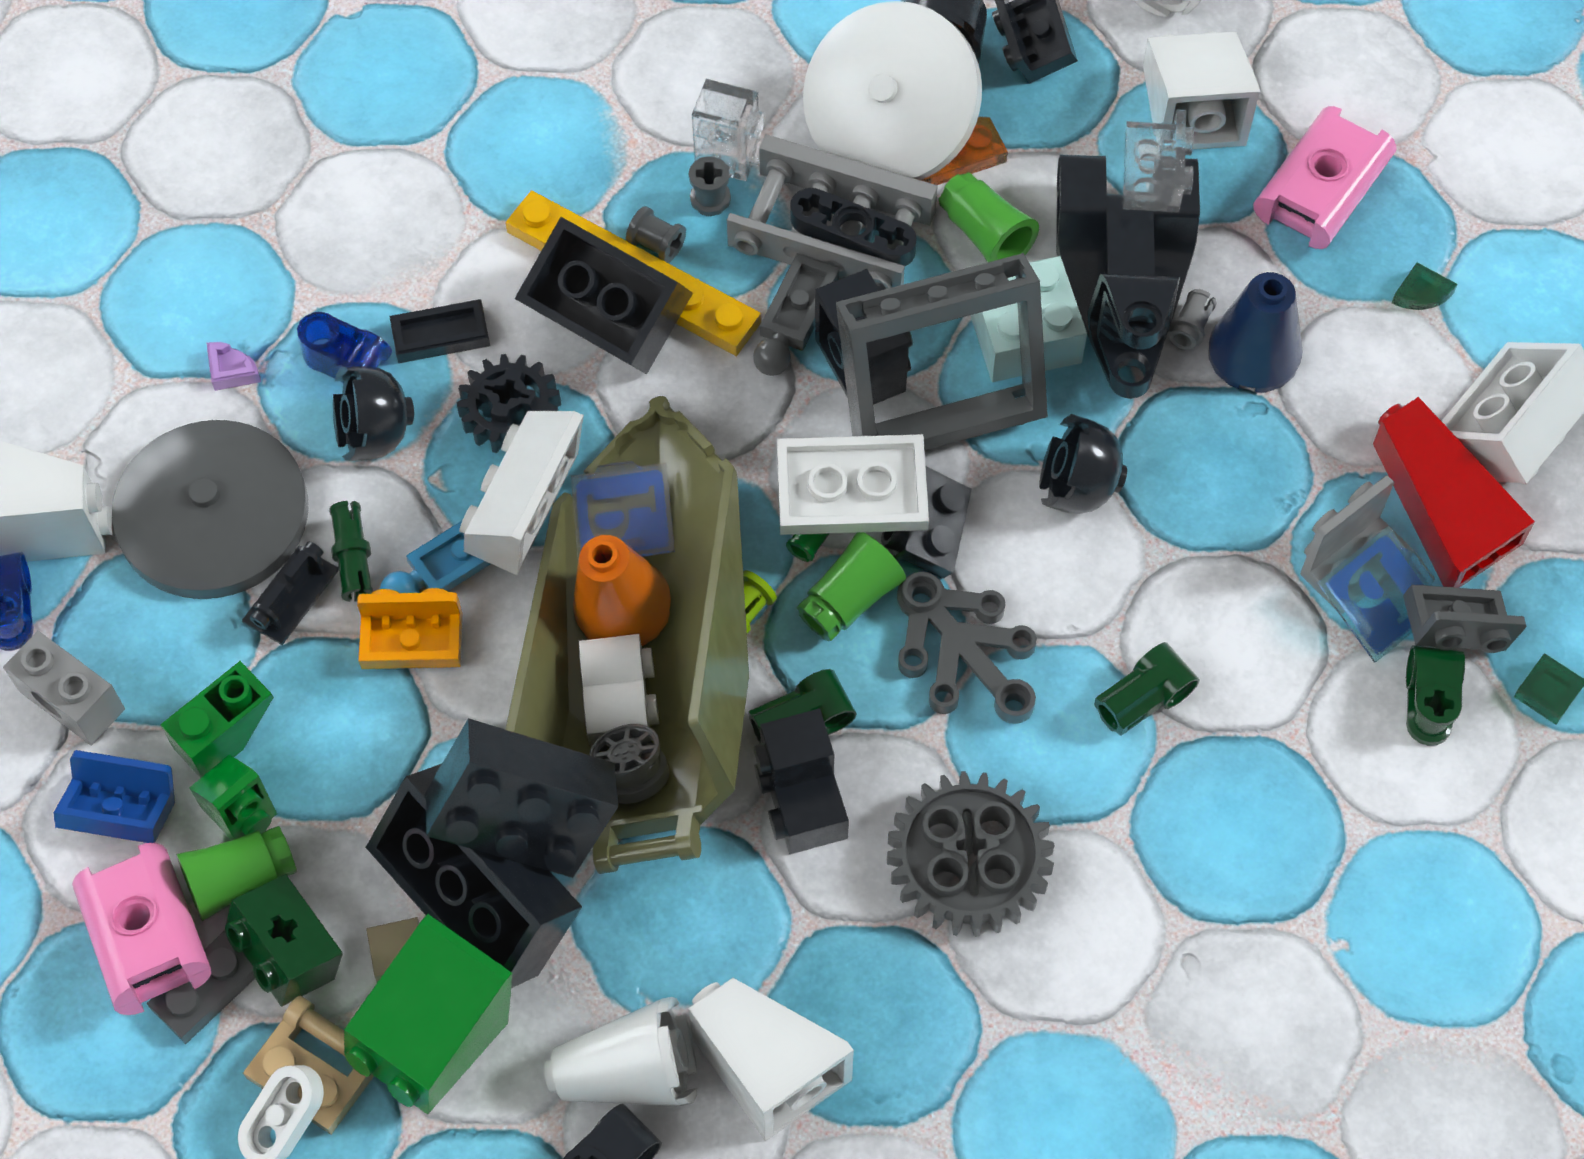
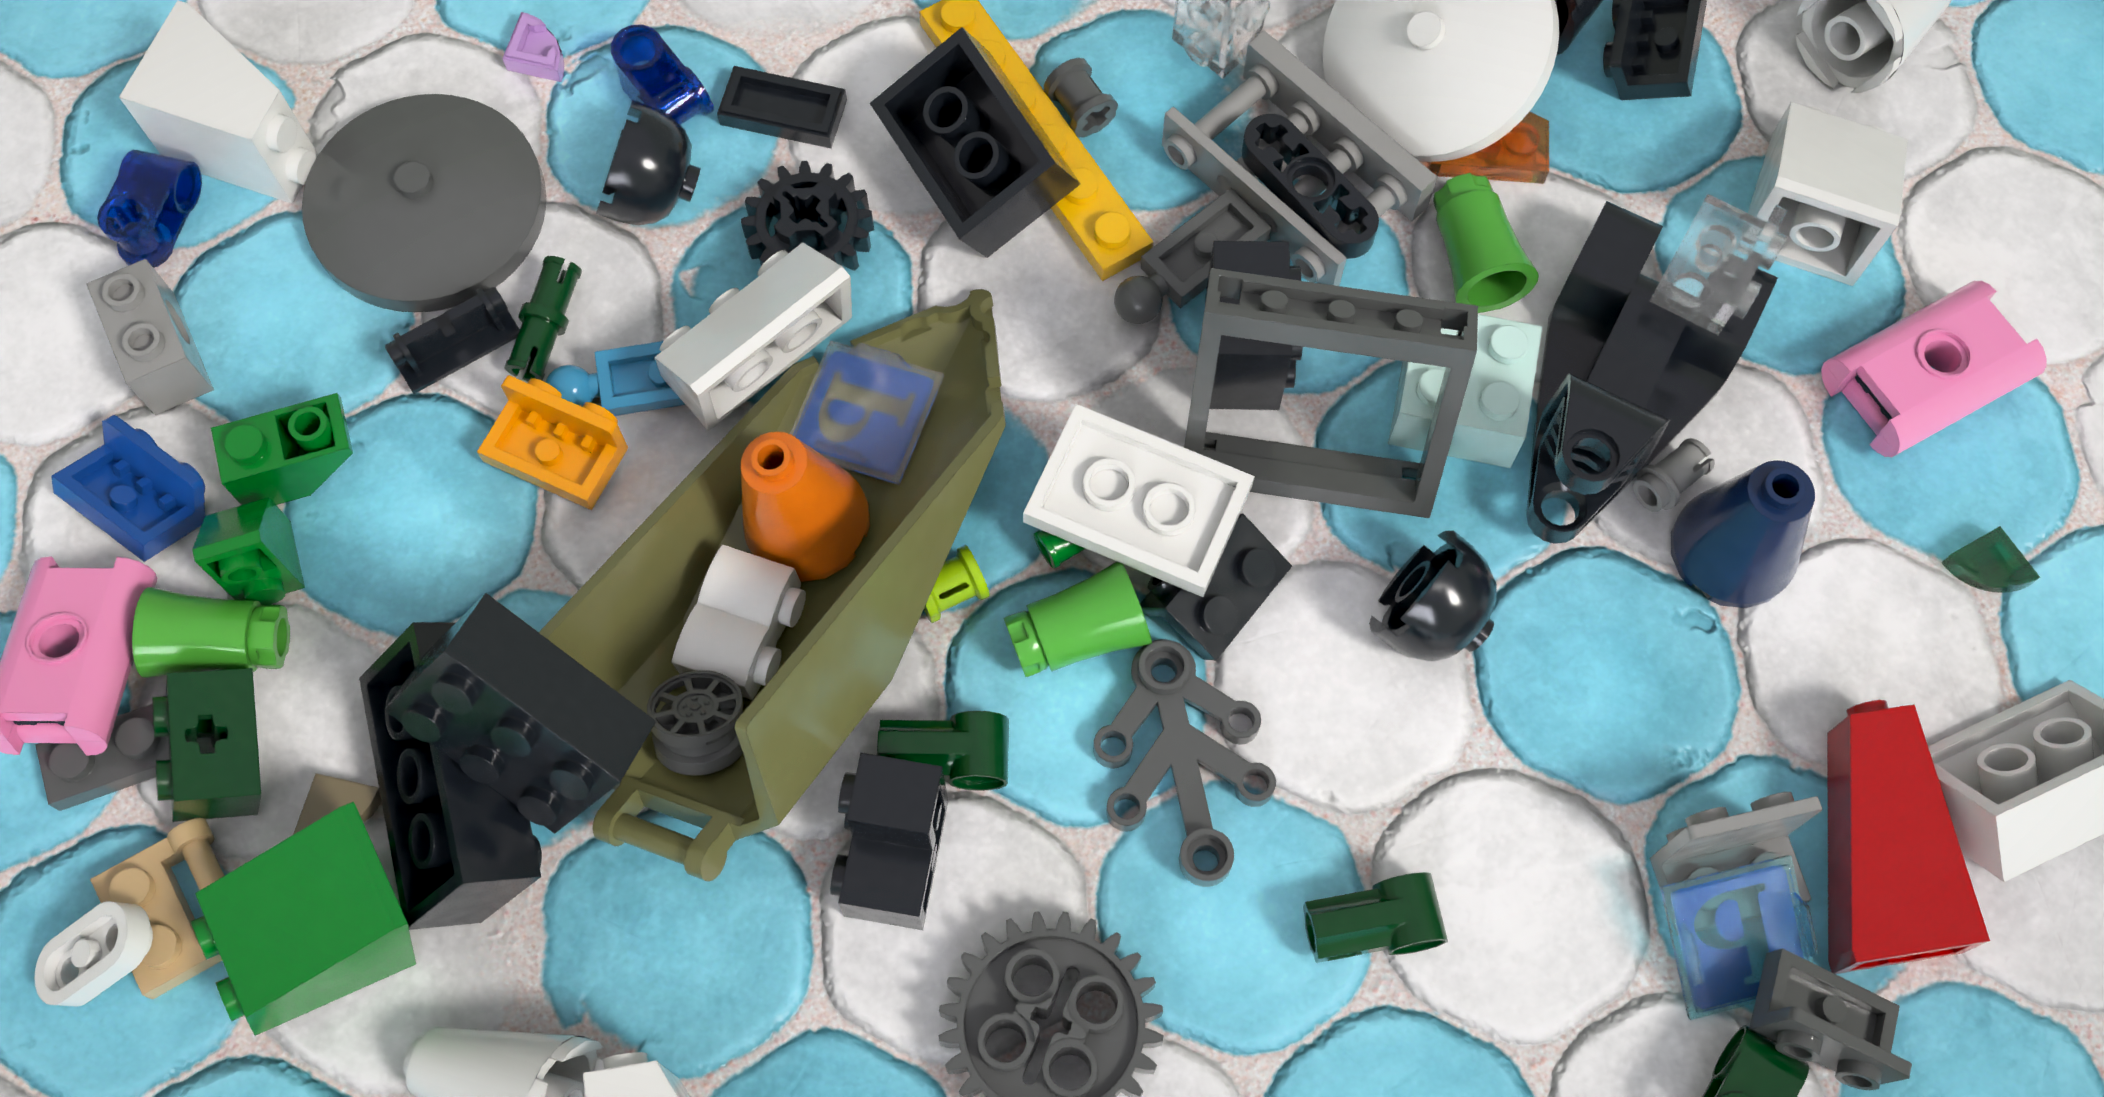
camera: 25 degrees right, 5 degrees up
dark grey bush [688,156,731,216] -> none

